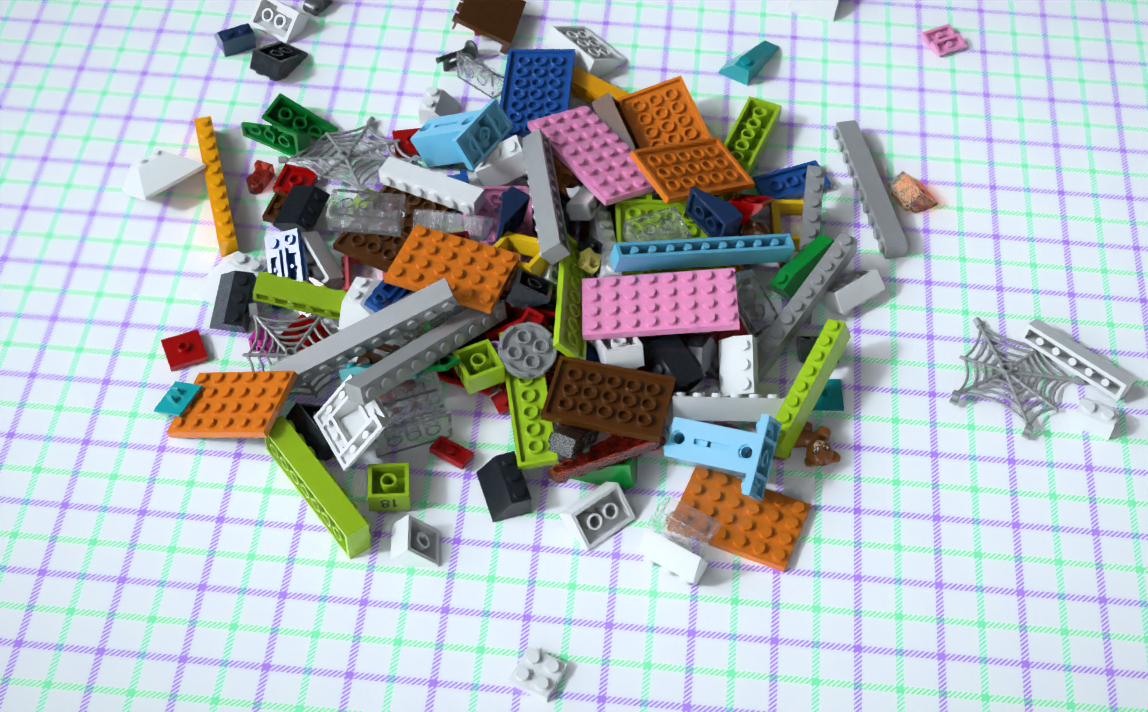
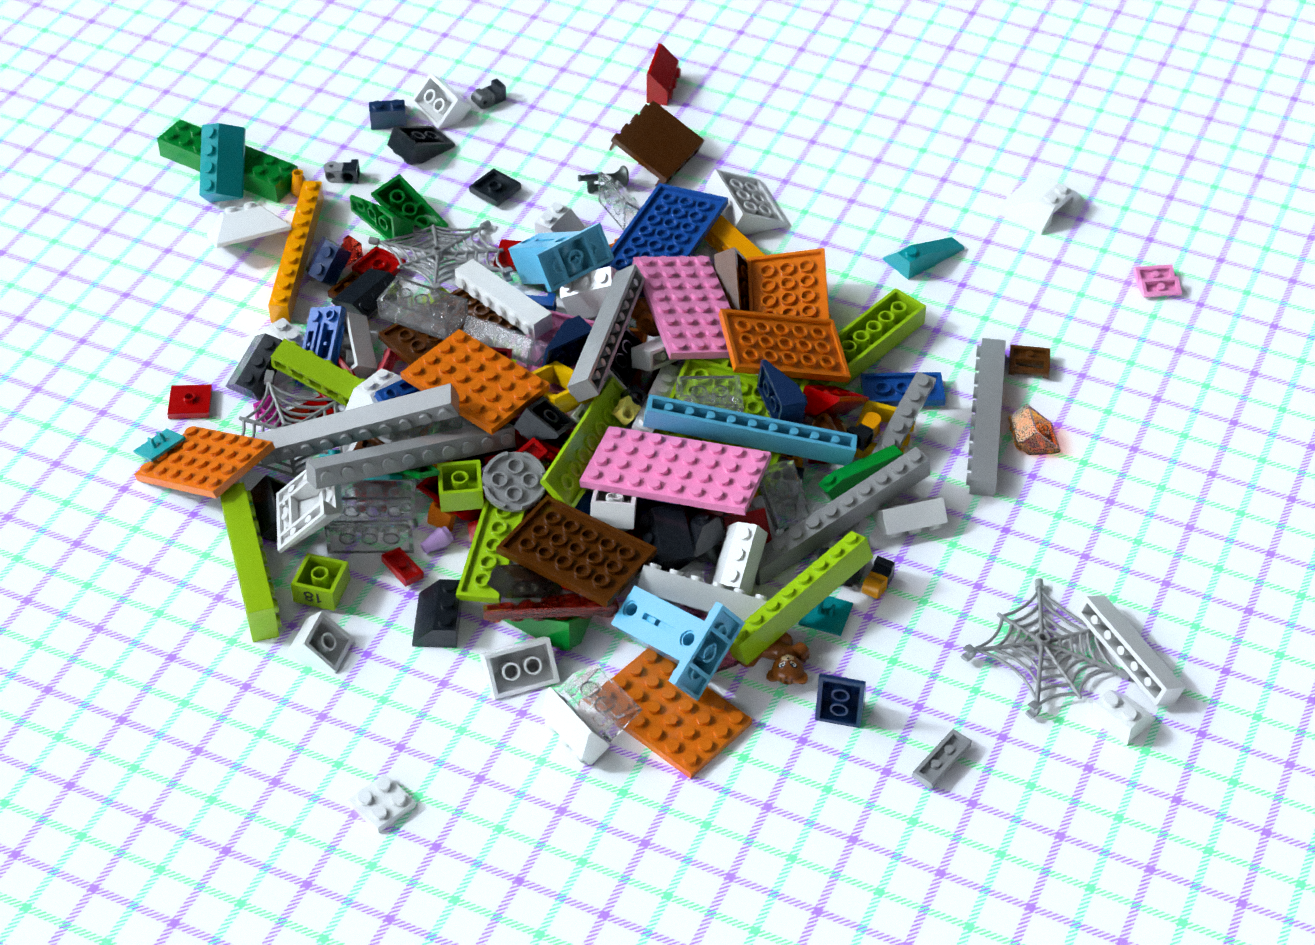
camera: 20 degrees right, 5 degrees down
none -> green brick [157,119,298,203]
none -> teal slope [199,123,246,203]
none -> light orange cone [291,169,306,198]
none -> dark blue slope [306,236,352,286]
none -> leg [324,159,361,184]
none -> lavender cone [420,526,454,554]
none -> orange tile [427,501,456,532]
none -> black plate [469,168,522,207]
none -> dark blue slope [815,673,866,728]
none -> leg [847,412,881,451]
none -> leg [861,555,895,599]
none -> light grey plate [912,729,972,789]
none -> reddish brown plate [1008,344,1050,379]

